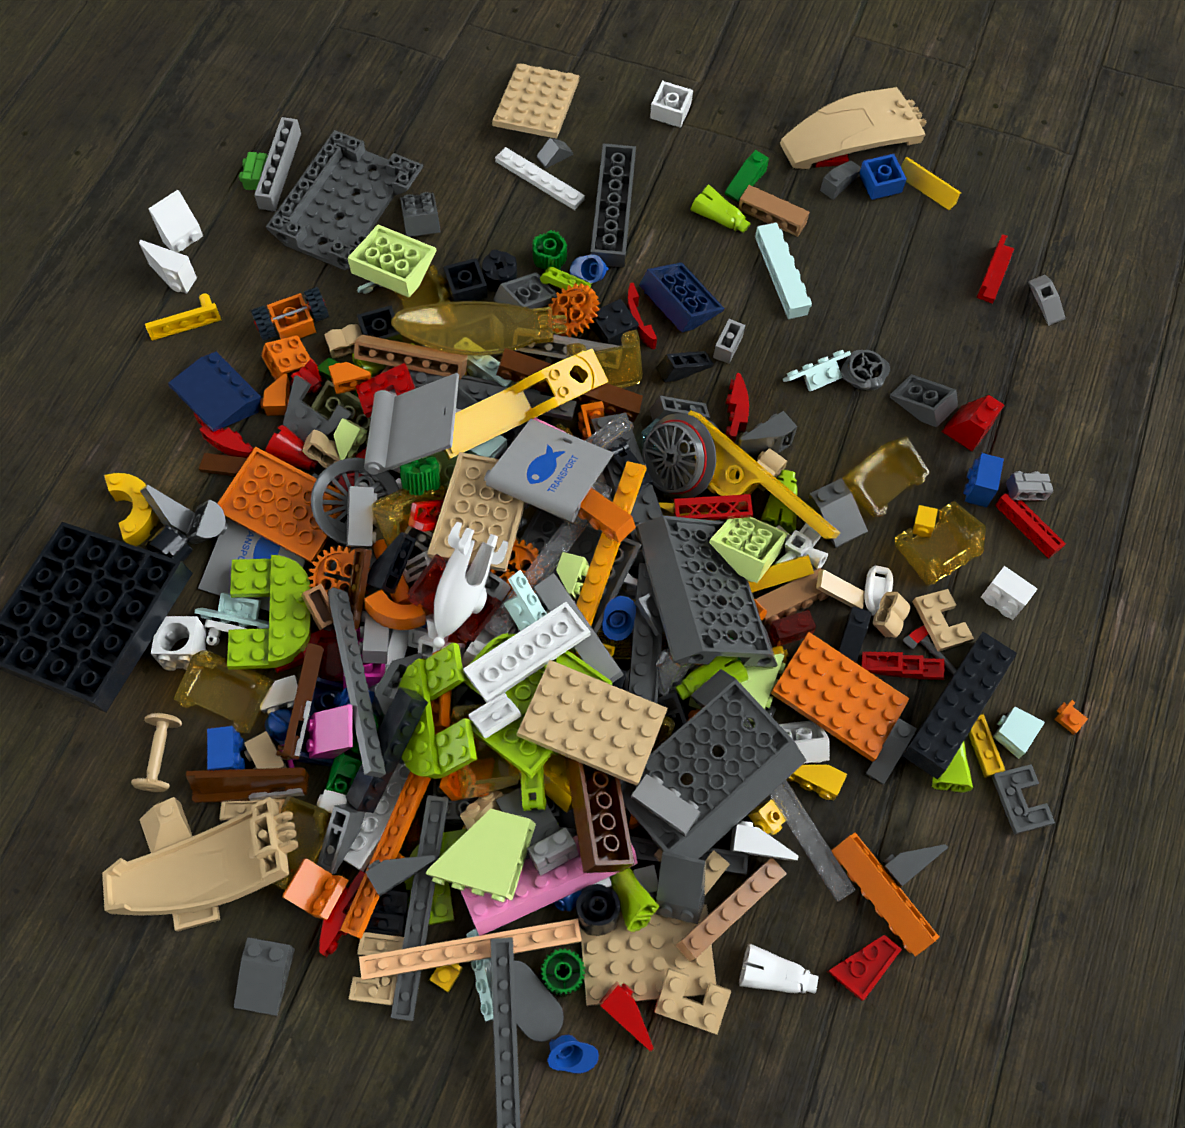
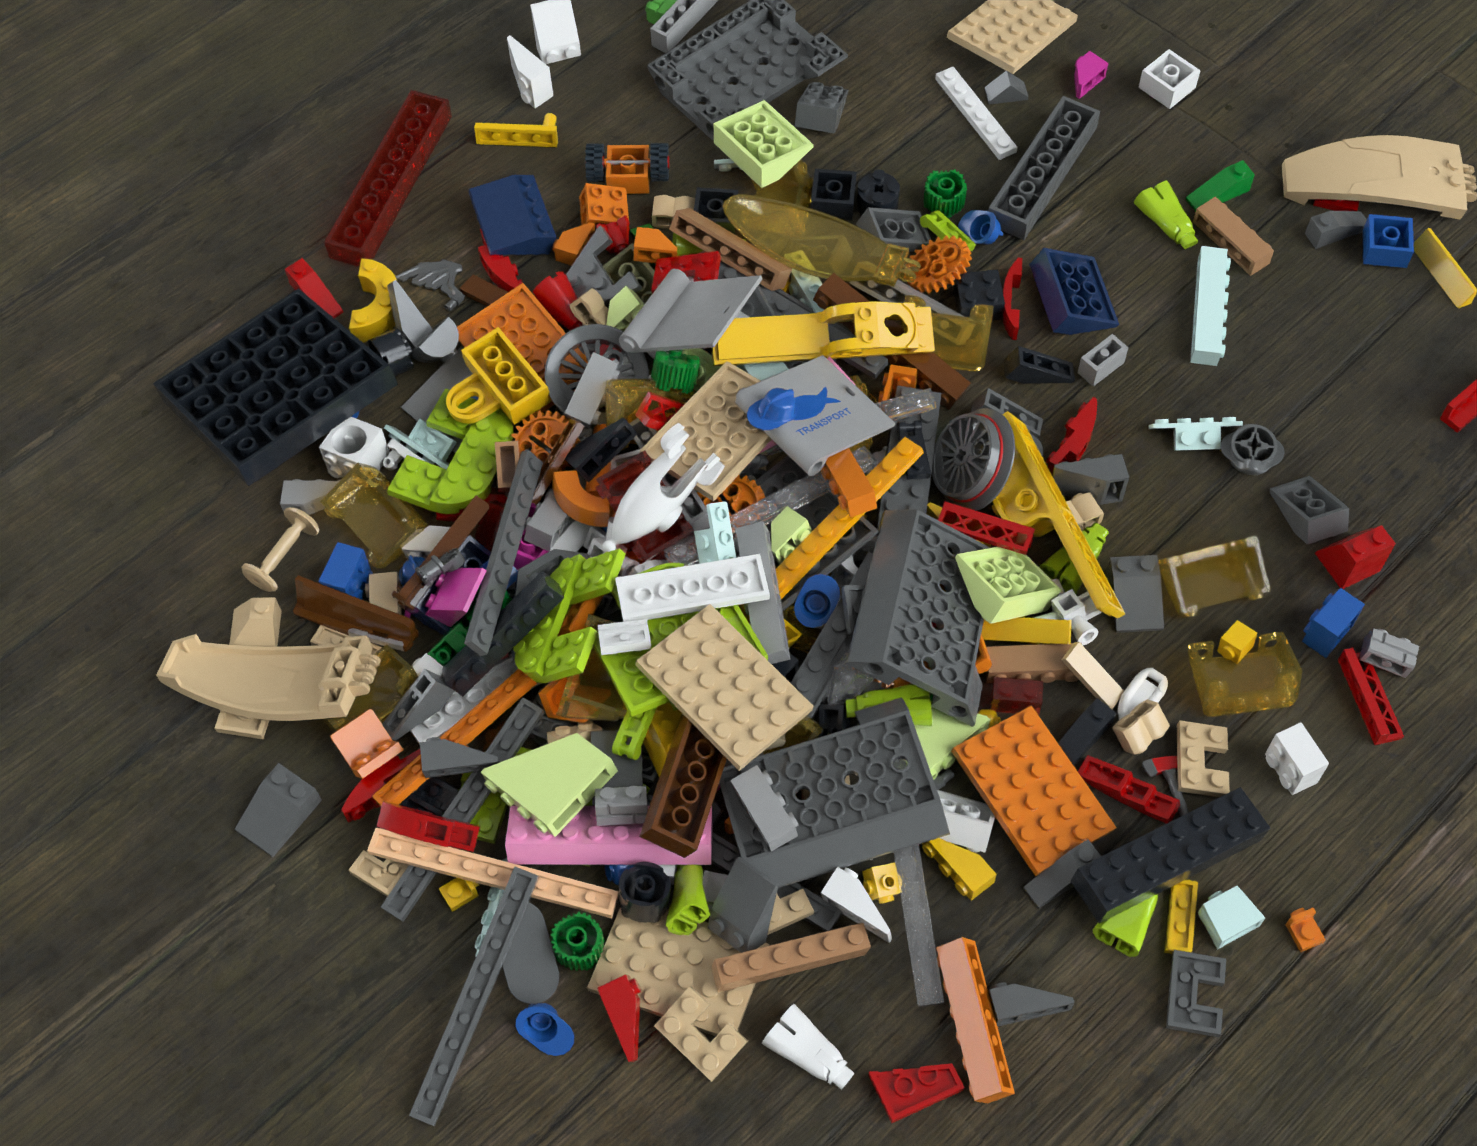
camera: 30 degrees right, 5 degrees down
none -> light grey slope [280,479,356,515]
none -> red slope [285,258,343,318]
none -> clear red brick [324,90,452,267]
none -> red slope [377,801,480,852]
none -> dark grey animal [395,259,465,312]
none -> dark grey connector [415,548,465,586]
none -> yellow brick [446,327,551,425]
none -> blue piece [747,388,799,430]
none -> dark pink slope [1074,51,1108,99]

